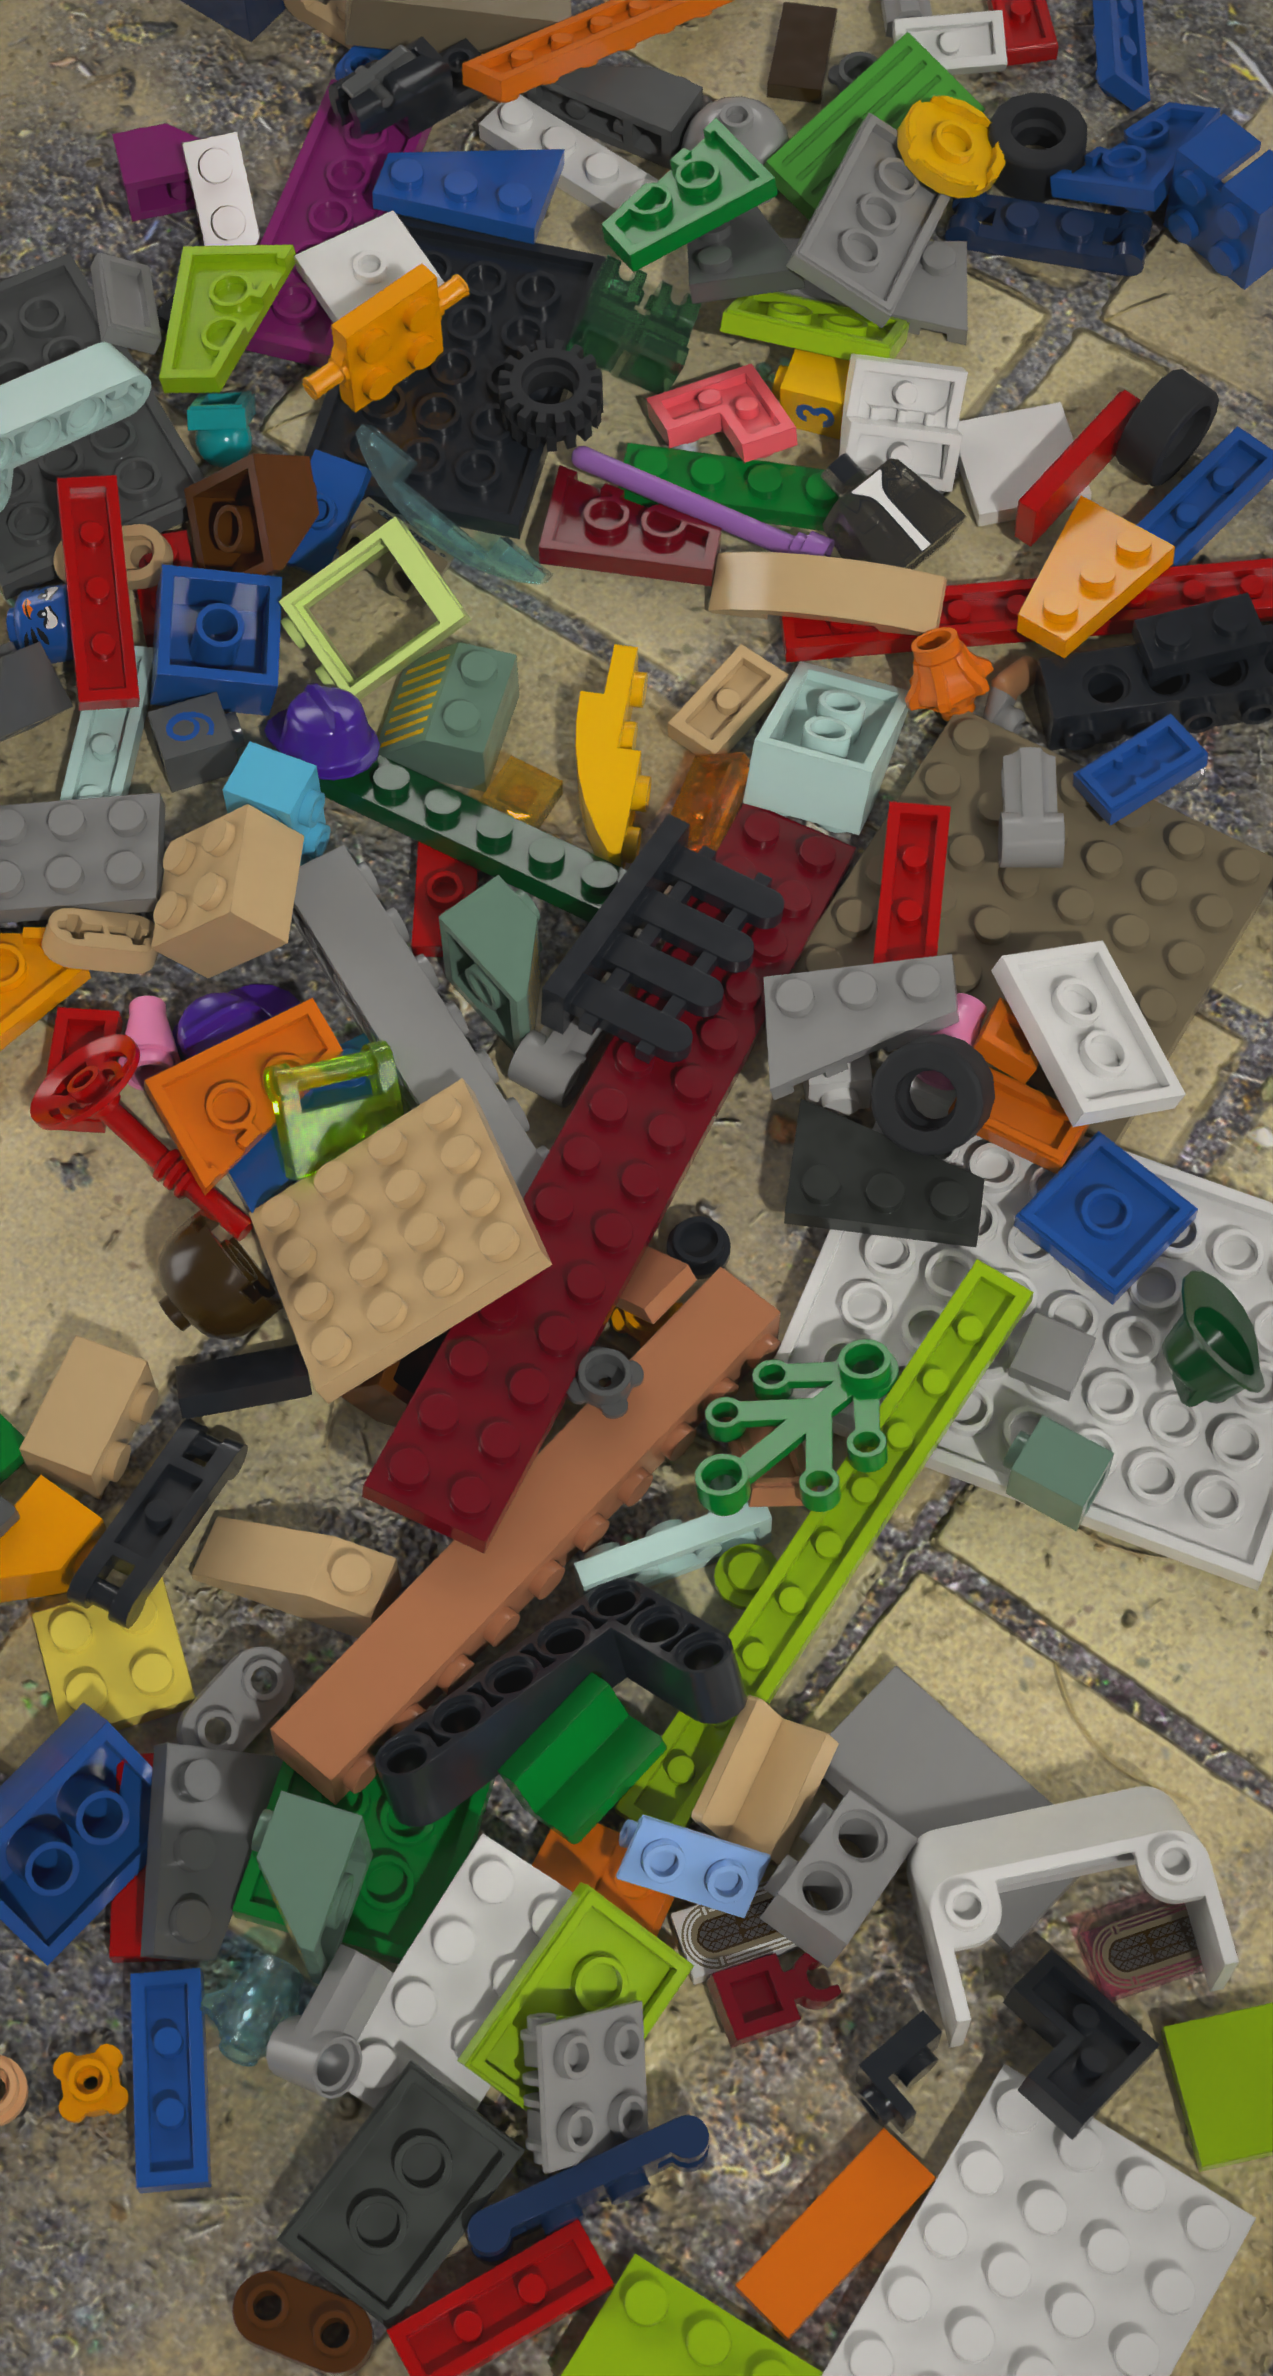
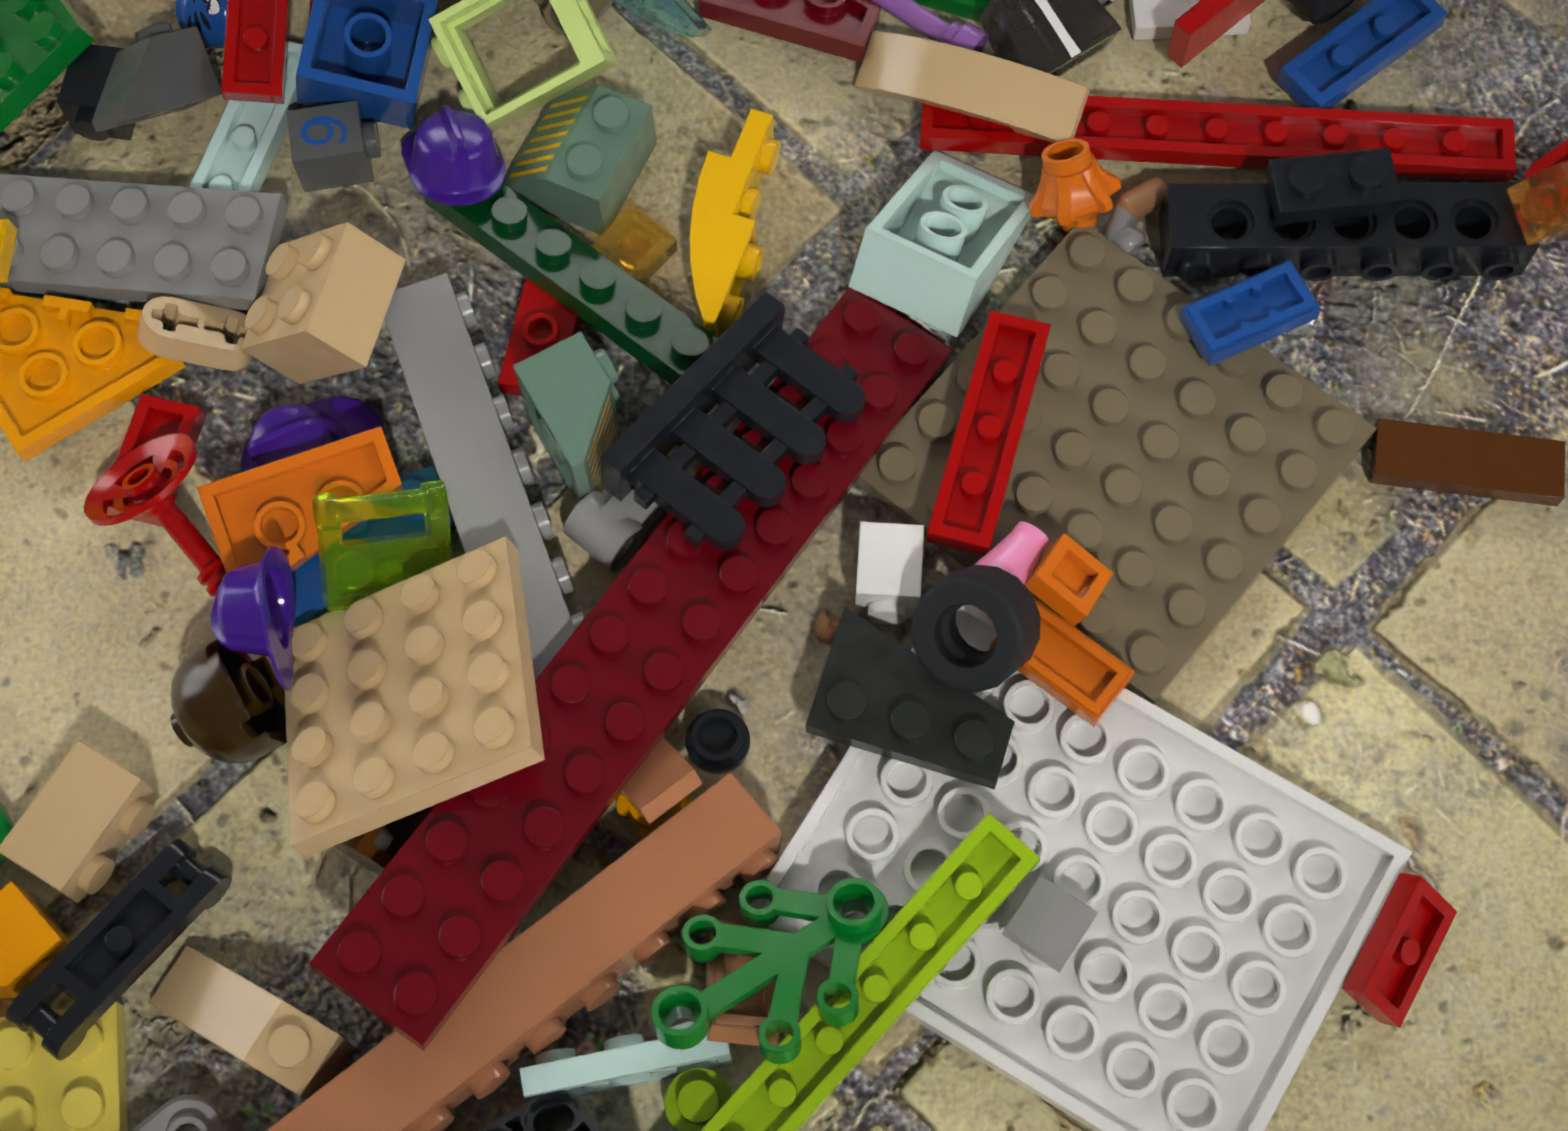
camera: 10 degrees right, 5 degrees up
bright pink cone [118,995,181,1091] -> none
black tile [175,1344,312,1419] -> none
medium azure brick [222,741,331,866] -> none
dark grey plate [567,1346,644,1419] -> none
tan plate [668,644,788,767] -> none
clear orange plate [670,752,750,853] -> none
light grey wing [764,954,959,1100] -> none
white plate [991,940,1186,1127] -> none
light grey piece [998,747,1065,868] -> none
sand green brick [1003,1415,1114,1532] -> none
blue tile [1014,1131,1198,1305] -> none
light orange wing [1017,495,1175,659] -> none
dark green piece [1162,1270,1265,1407] -> none
none -> dark purple piece [210,546,296,691]

